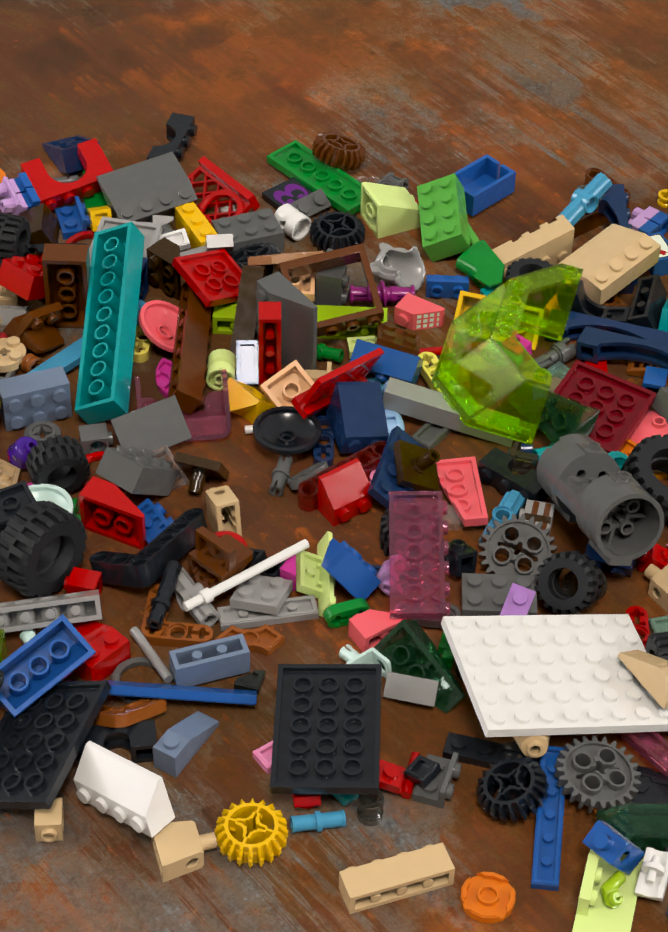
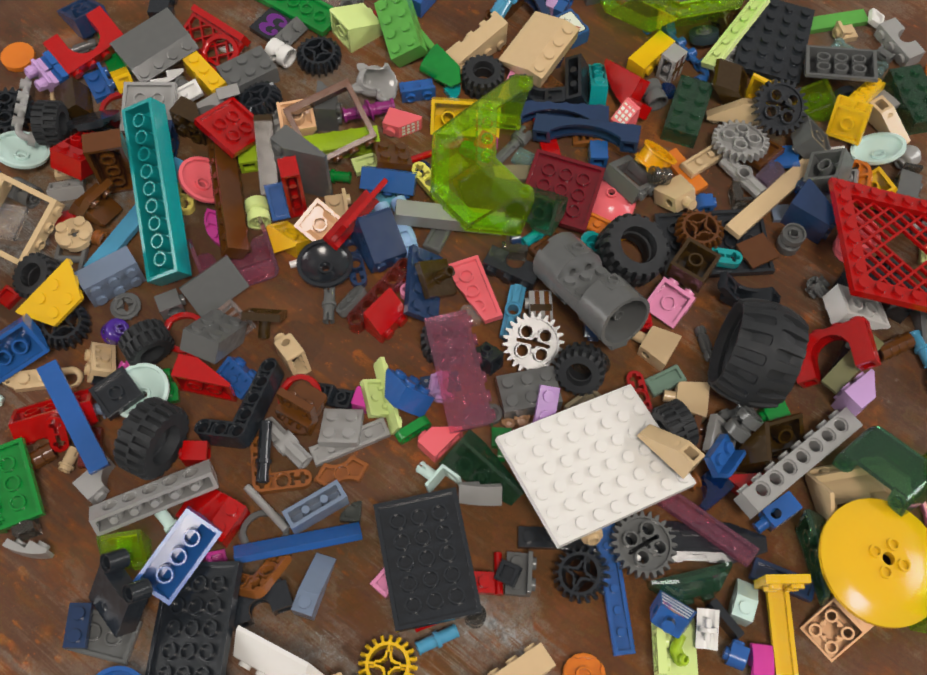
camera: 15 degrees left, 20 degrees up
white bar [182,539,310,611] -> none
medium nougat tile [248,251,324,265] -> none

